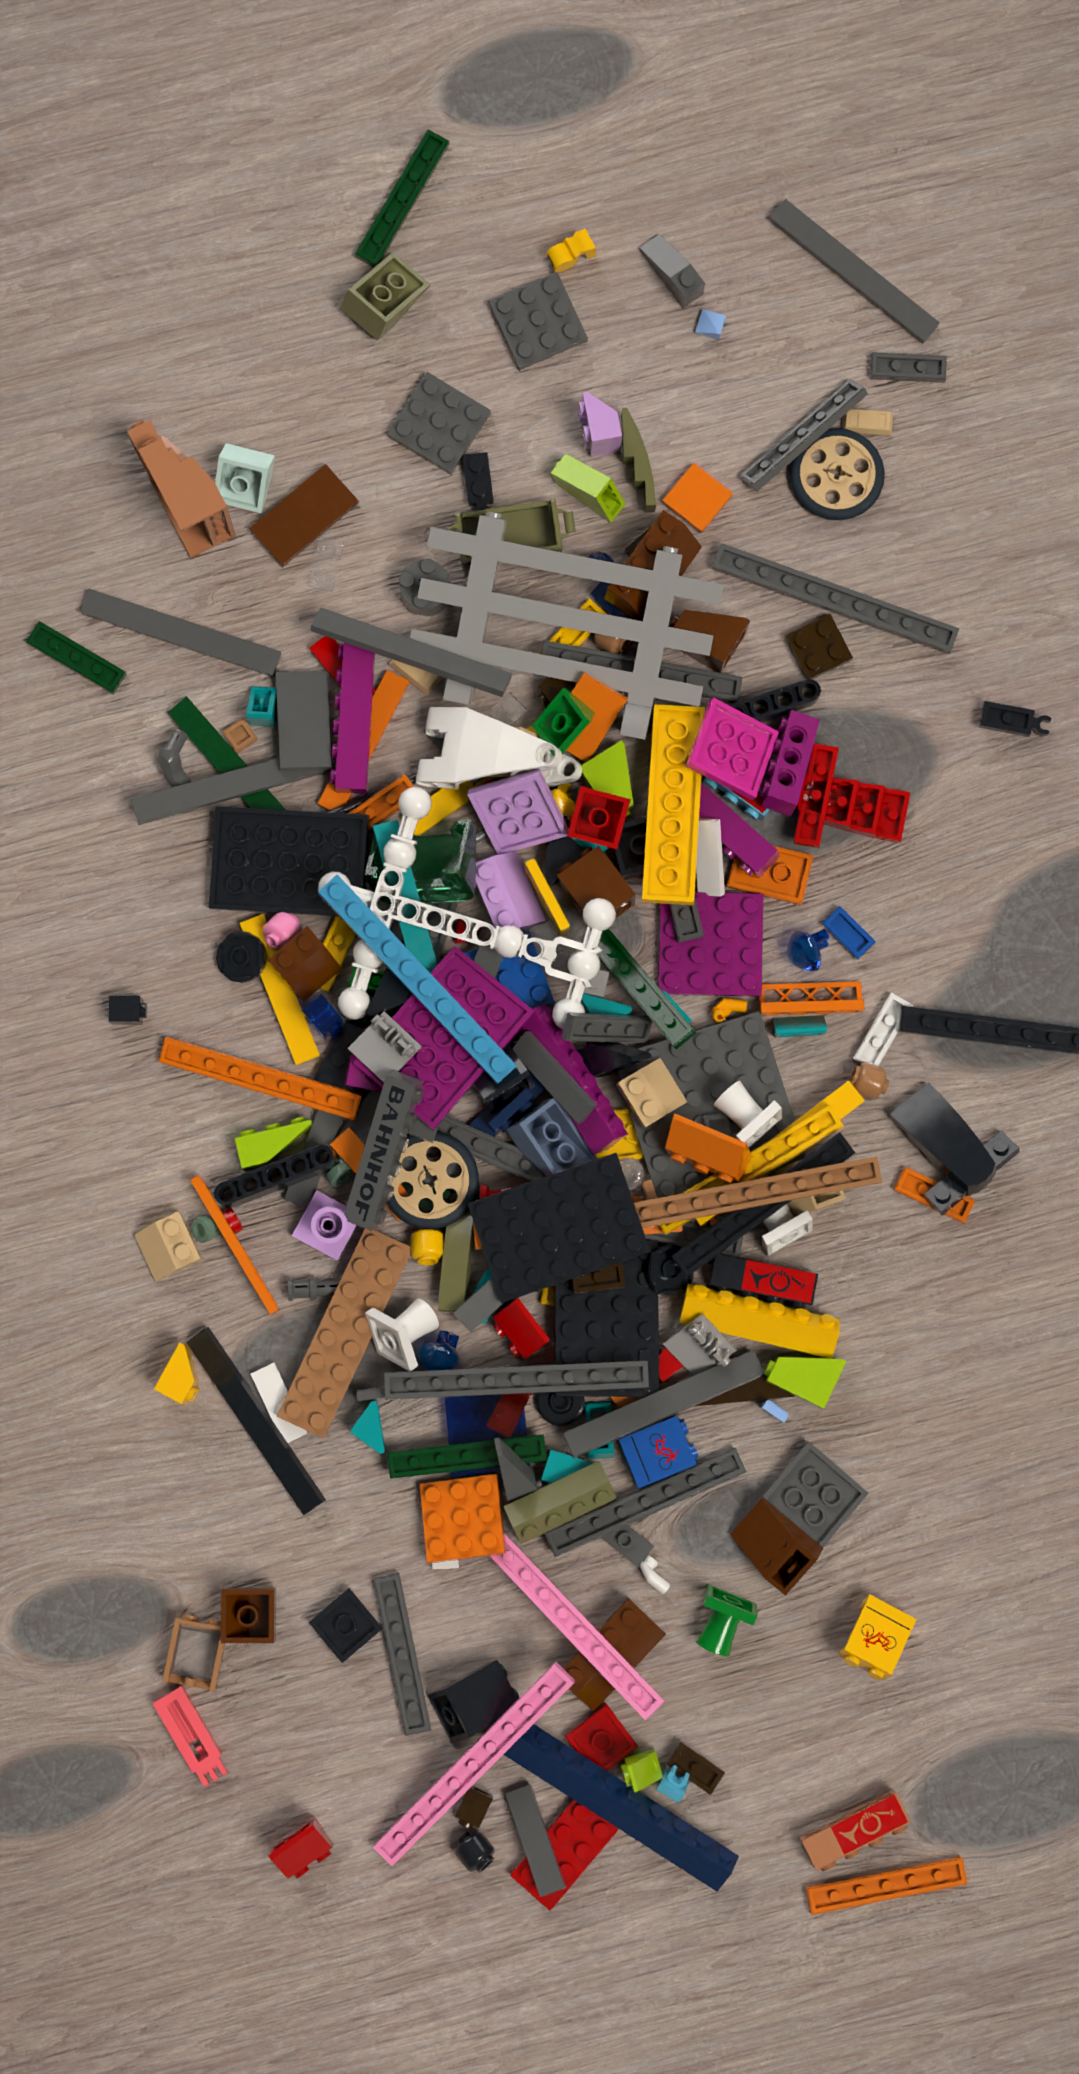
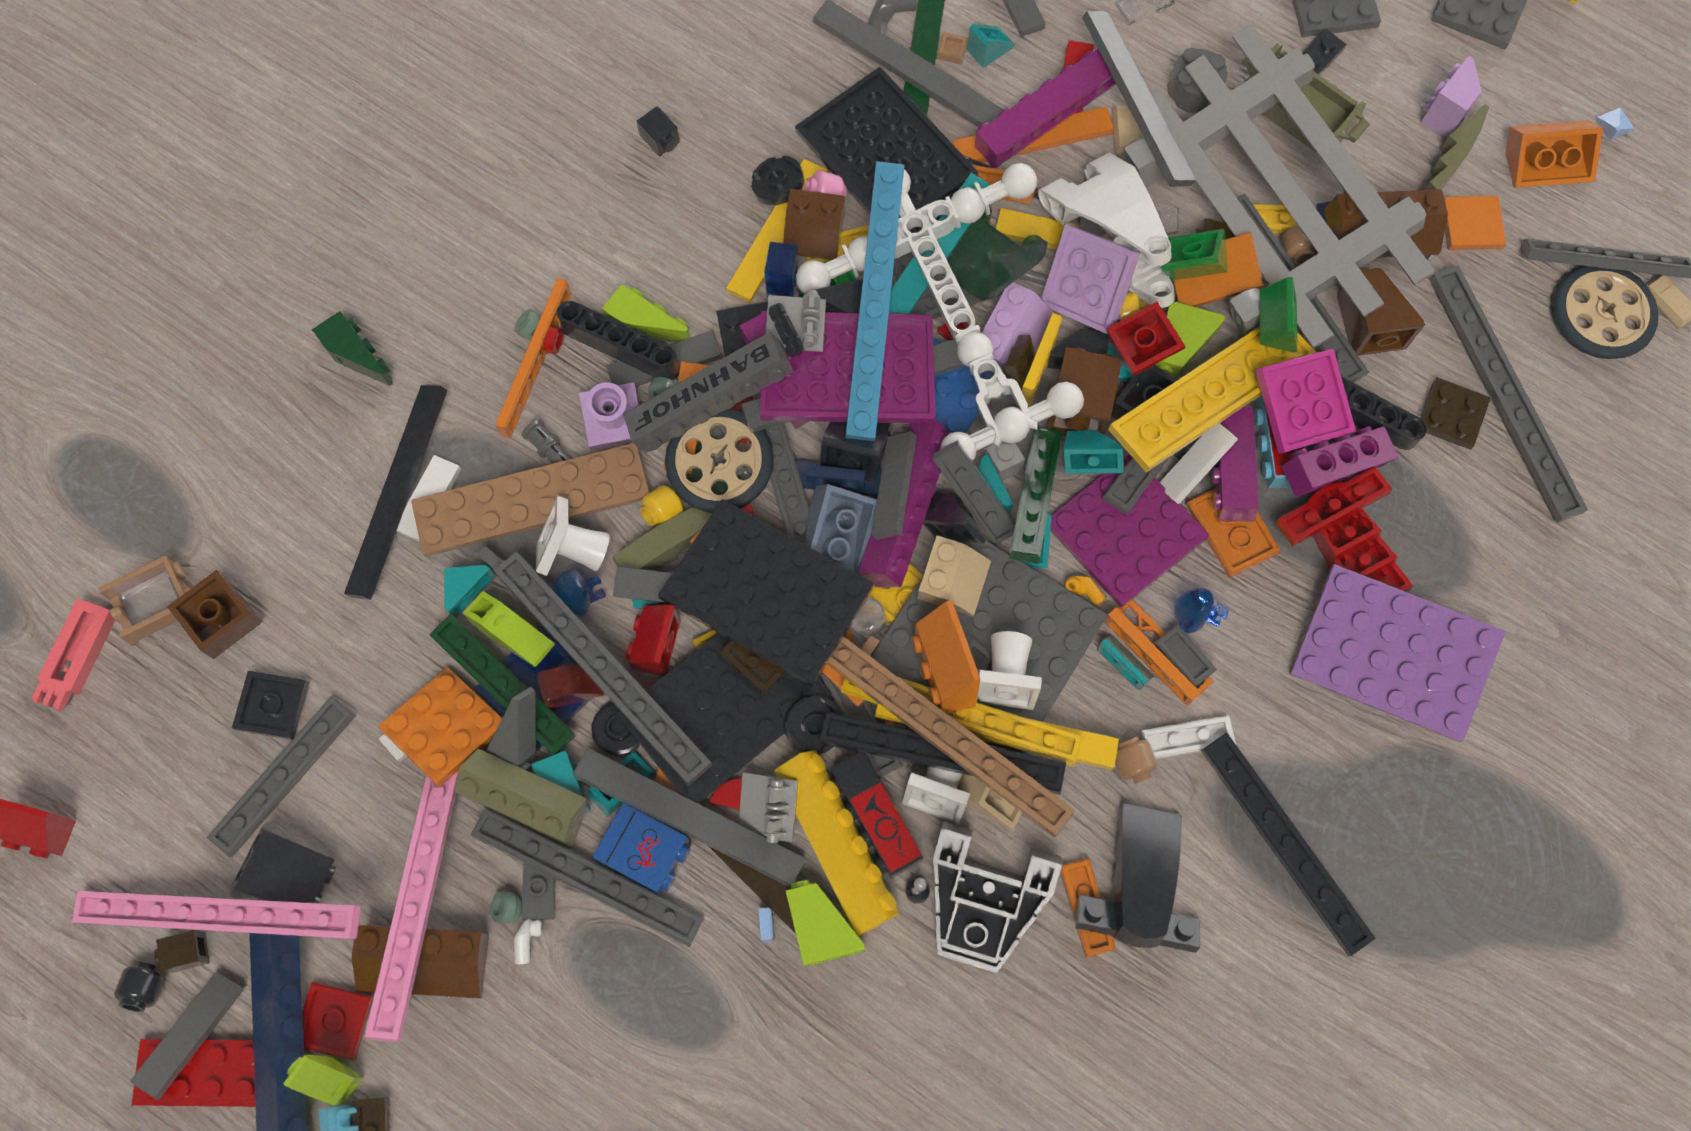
camera: 55 degrees right, 10 degrees down
tan slope [134,1211,203,1282] -> none
yellow slope [154,1343,200,1405] -> none
orange tile [159,1036,363,1120] -> none
dark grey tile [276,671,332,771] -> none
lime slope [551,453,626,523] -> none
dark grey slope [639,234,705,308] -> none
green plant [696,1584,757,1657] -> none
reddish brown slope [730,1497,823,1596] -> none
dark grey plate [757,1441,869,1547] -> none
blue tile [822,906,876,960] -> none
black plate [979,701,1052,737] -> none
none -> dark green slope [312,311,393,386]
none -> lime slope [463,591,555,667]
none -> sand green tile [490,891,522,923]
none -> black axle [768,303,804,357]
none -> black hinge [905,878,930,904]
none -> black wedge [933,821,1062,973]
none -> dark brown plate [1003,335,1035,390]
none -> teal slope [1064,430,1124,474]
none -> dark grey tile [1153,625,1217,687]
none -> green slope [1259,277,1298,352]
none -> medium lavender plate [1289,564,1506,742]
none -> orange slope [1506,120,1603,188]

